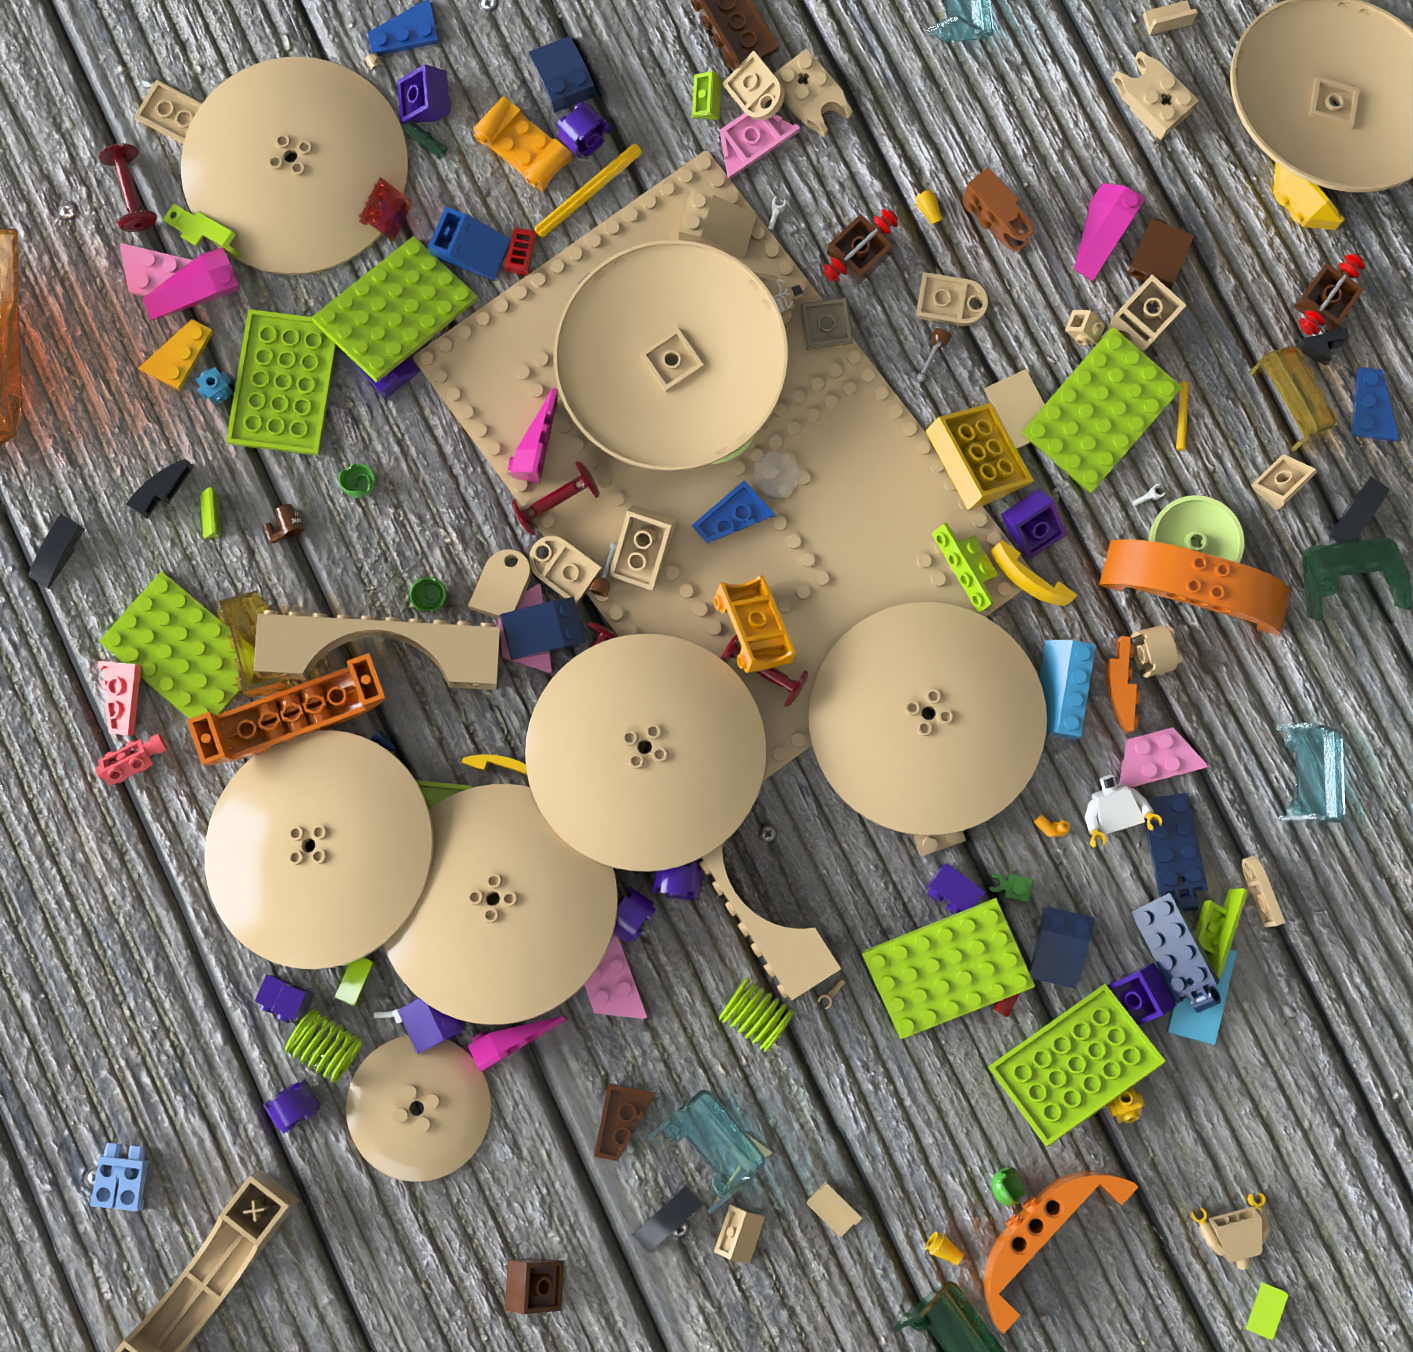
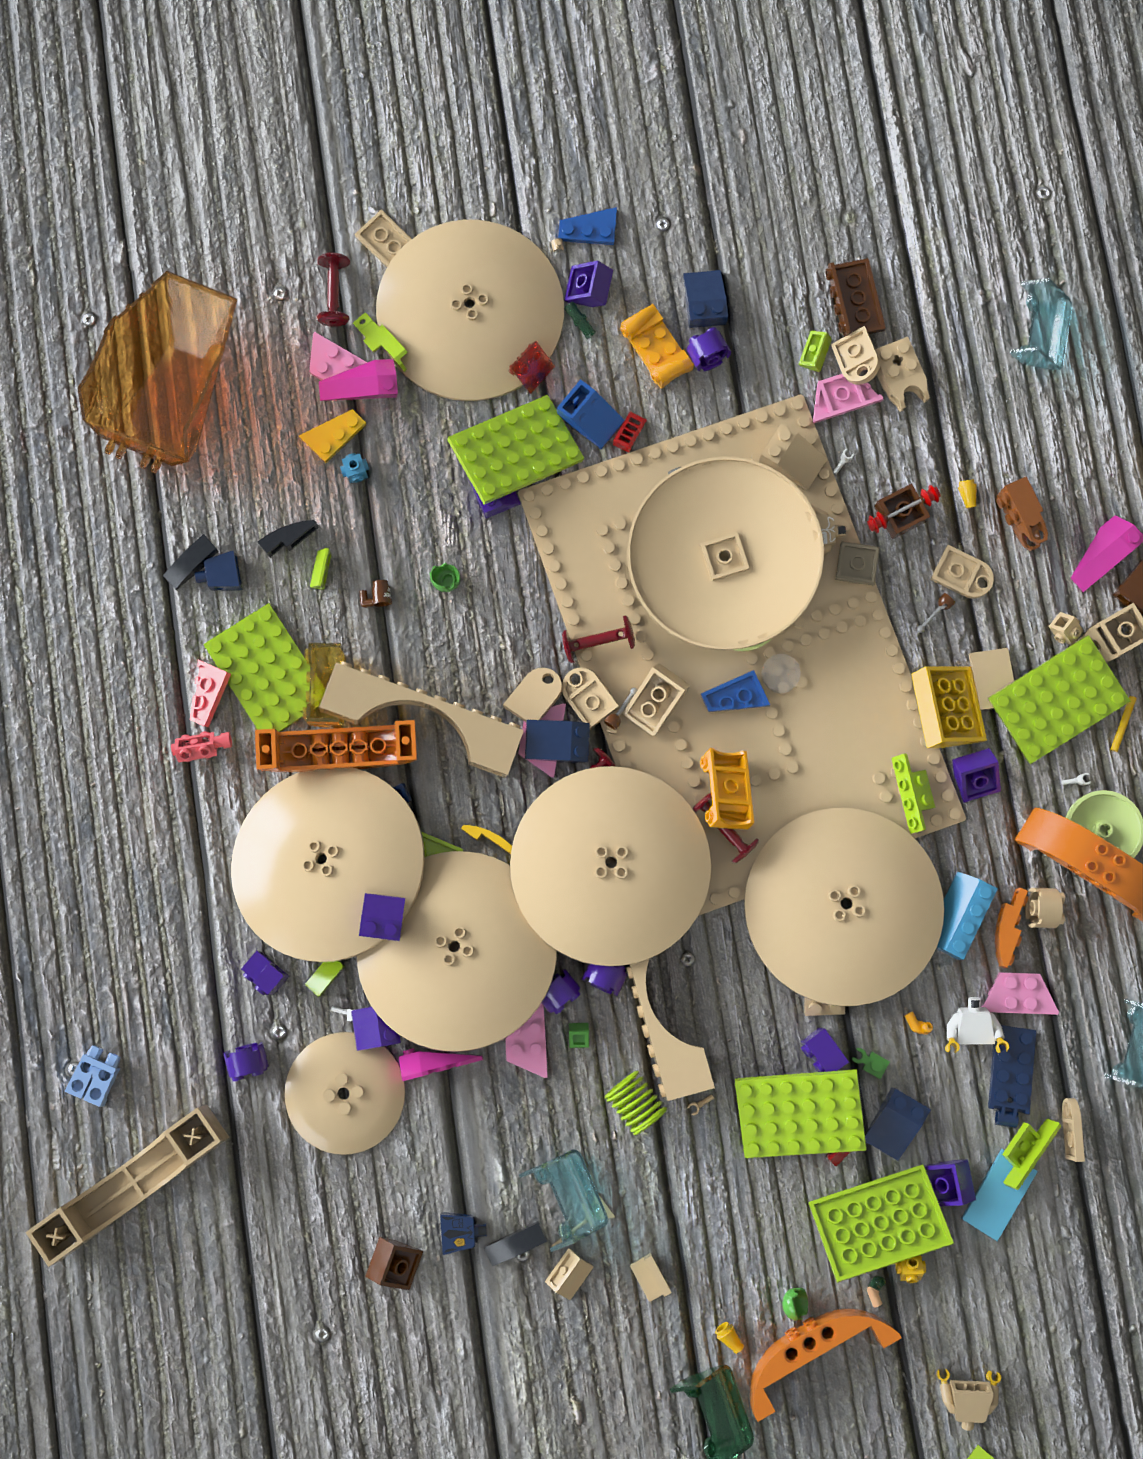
camera: 15 degrees right, 0 degrees up
lime plate [226,309,337,456] -> none
lime piece [285,1009,362,1083] -> none
bright green hair [409,577,447,612] -> none
dark pink wedge [508,388,559,483] -> none
yellow axle [534,143,642,238] -> none
reddish brown wing [594,1083,656,1161] -> none
yellow slope [990,540,1077,606] -> none
hinge [1131,891,1221,1013] -> none
none -> dark blue torso [195,550,243,591]
none -> dark purple slope [359,893,405,941]
none -> dark blue torso [440,1212,487,1255]
none -> bright green slope [569,1023,589,1048]
none -> arm [867,1276,886,1307]

